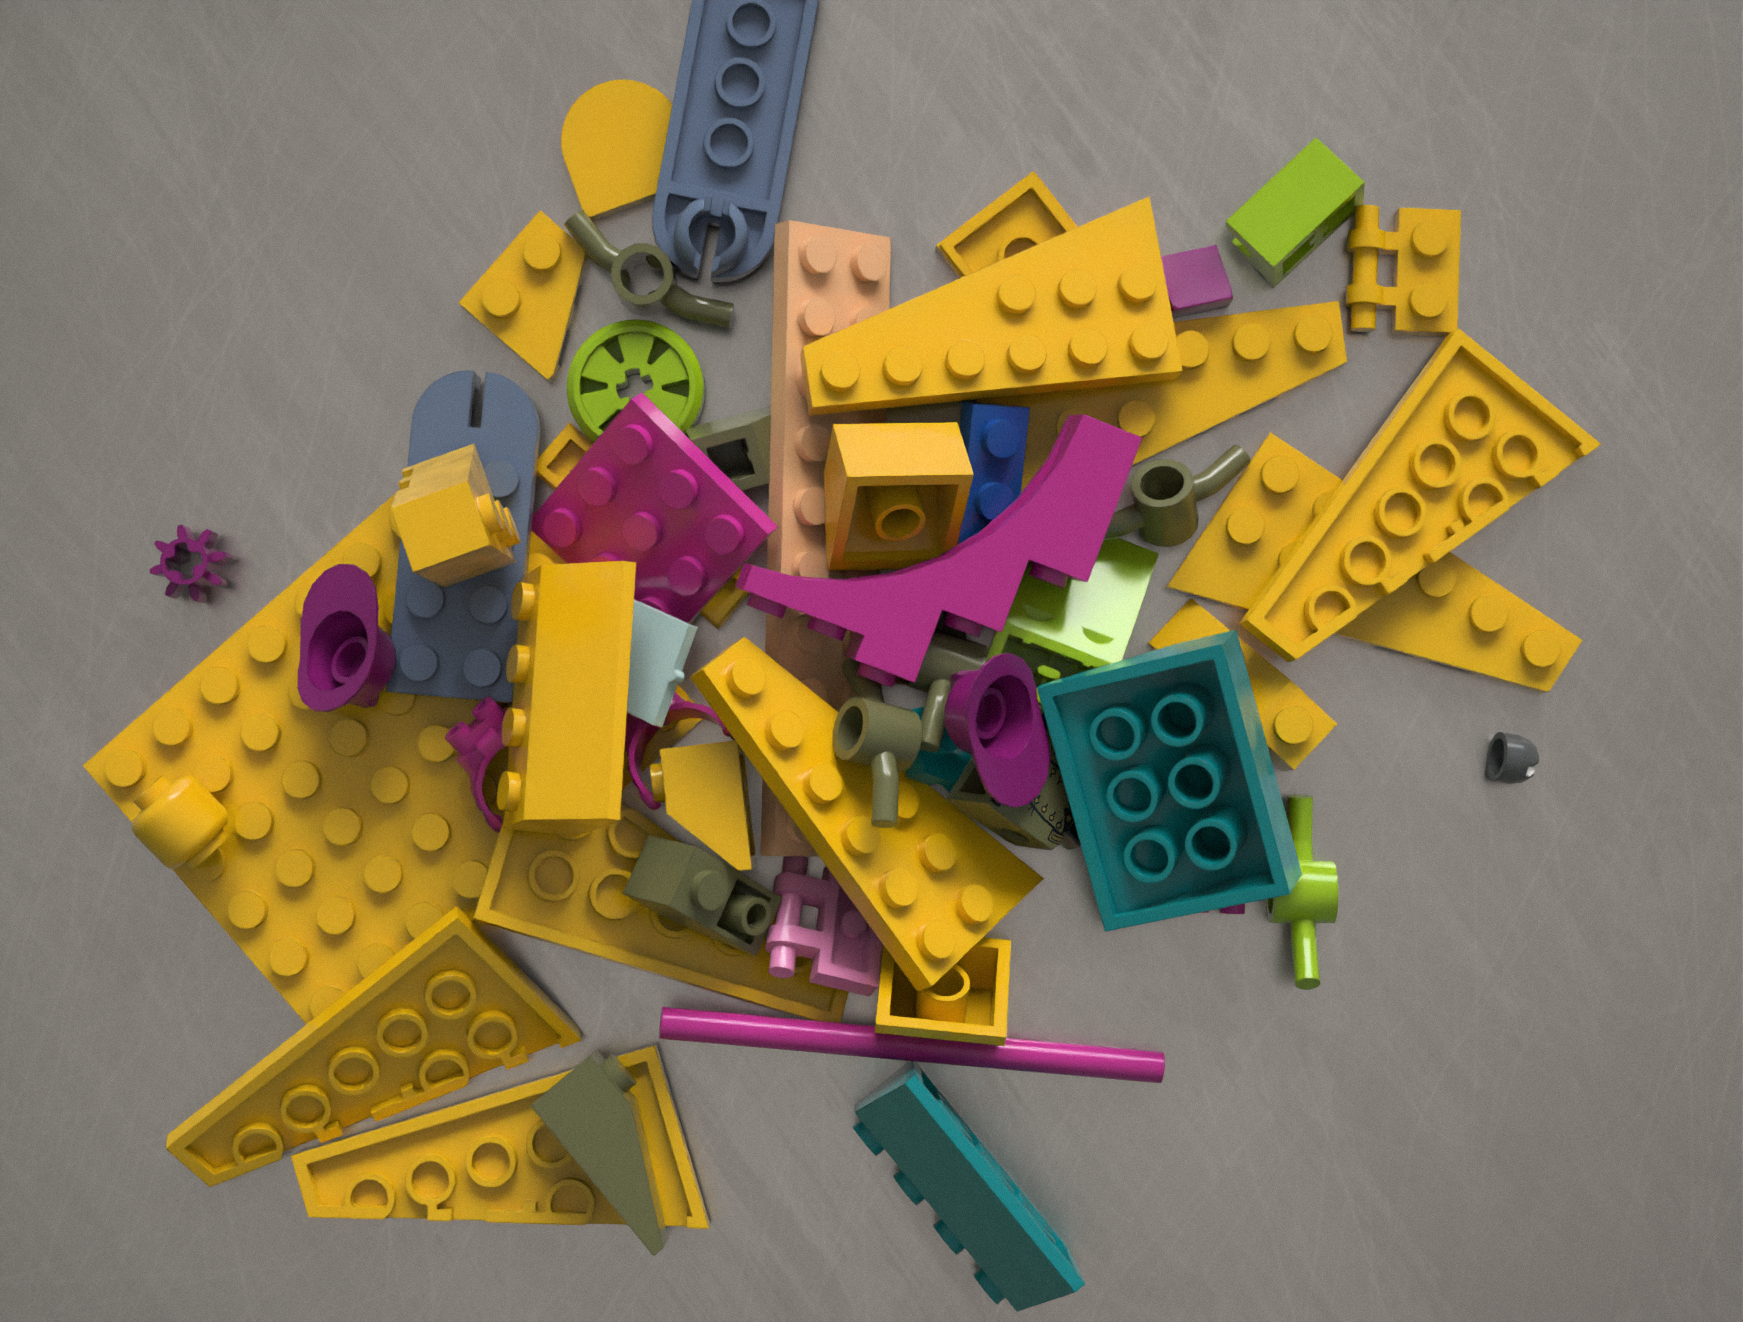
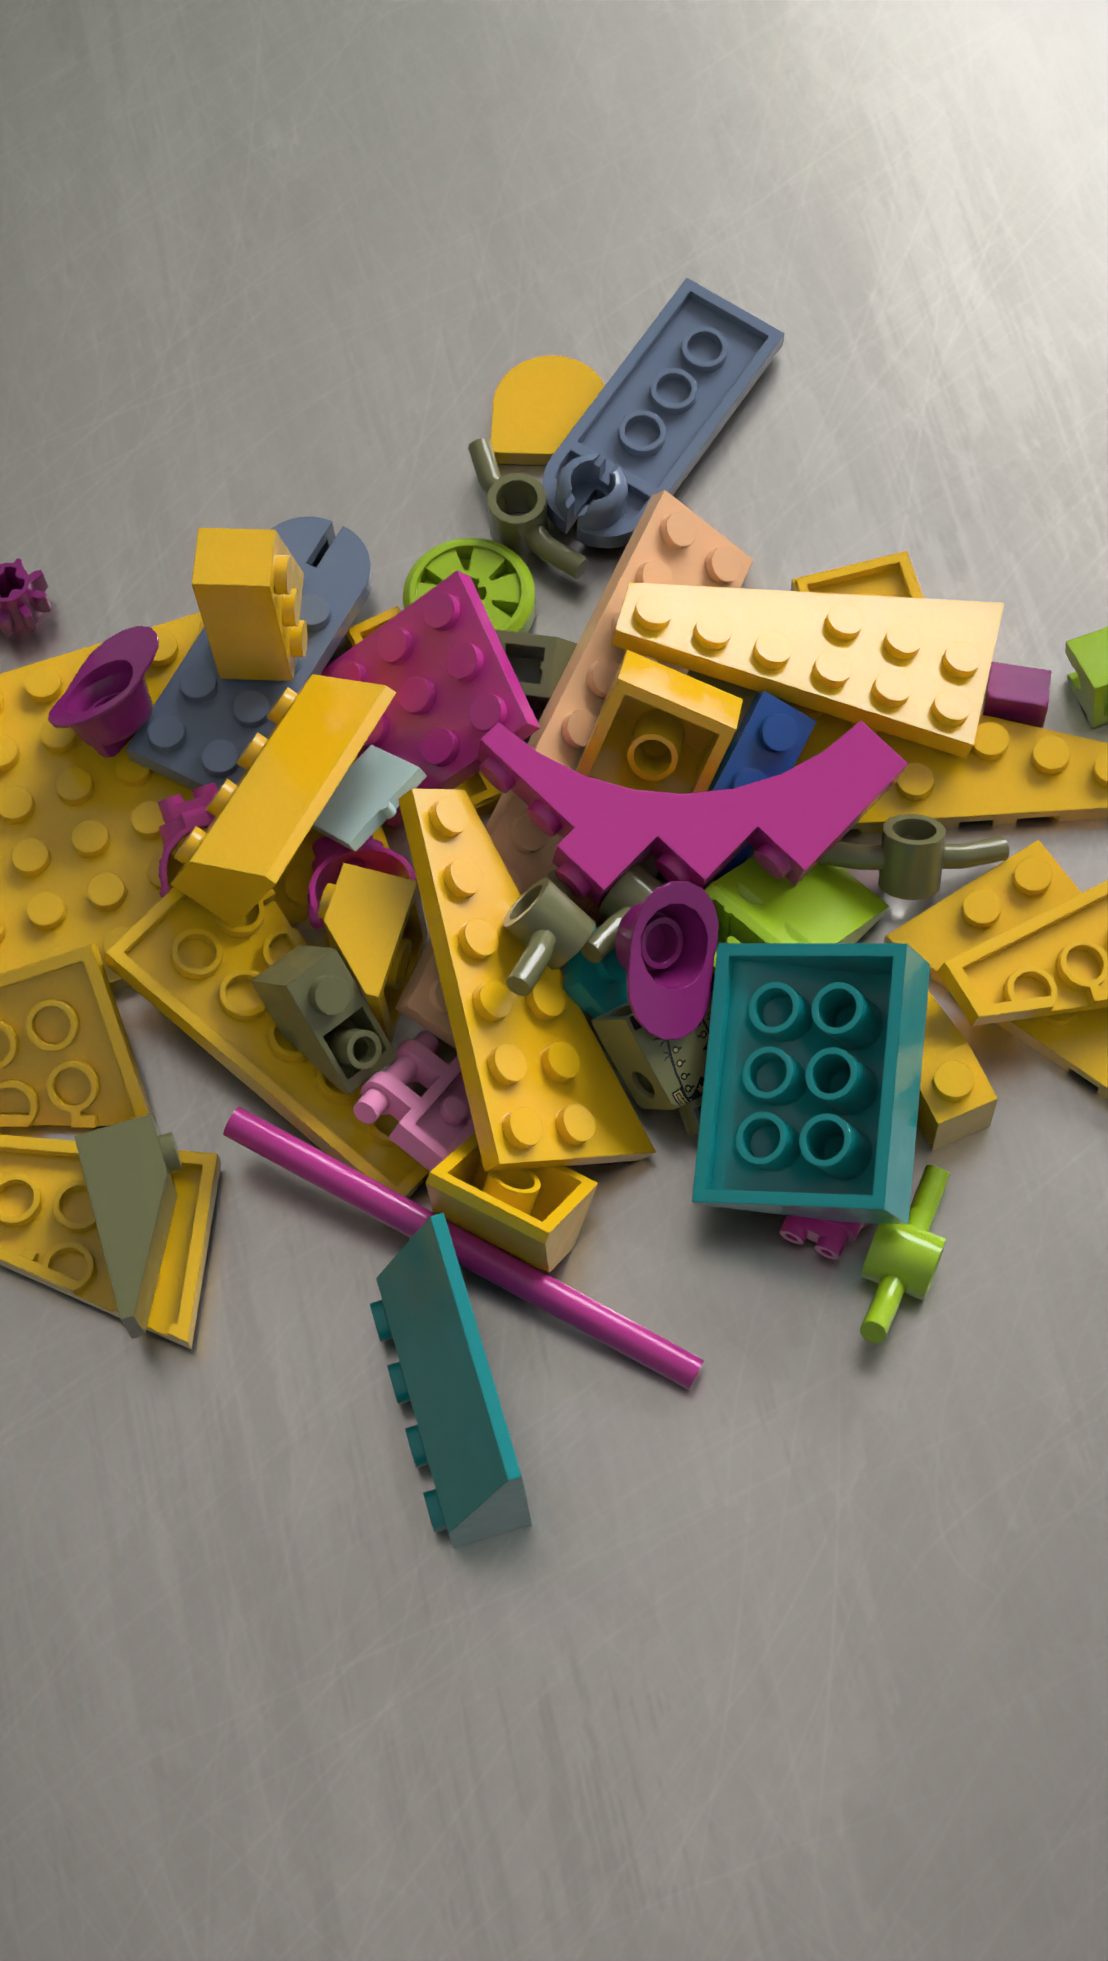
camera: 25 degrees right, 20 degrees down
yellow wing [458,210,589,384] -> none

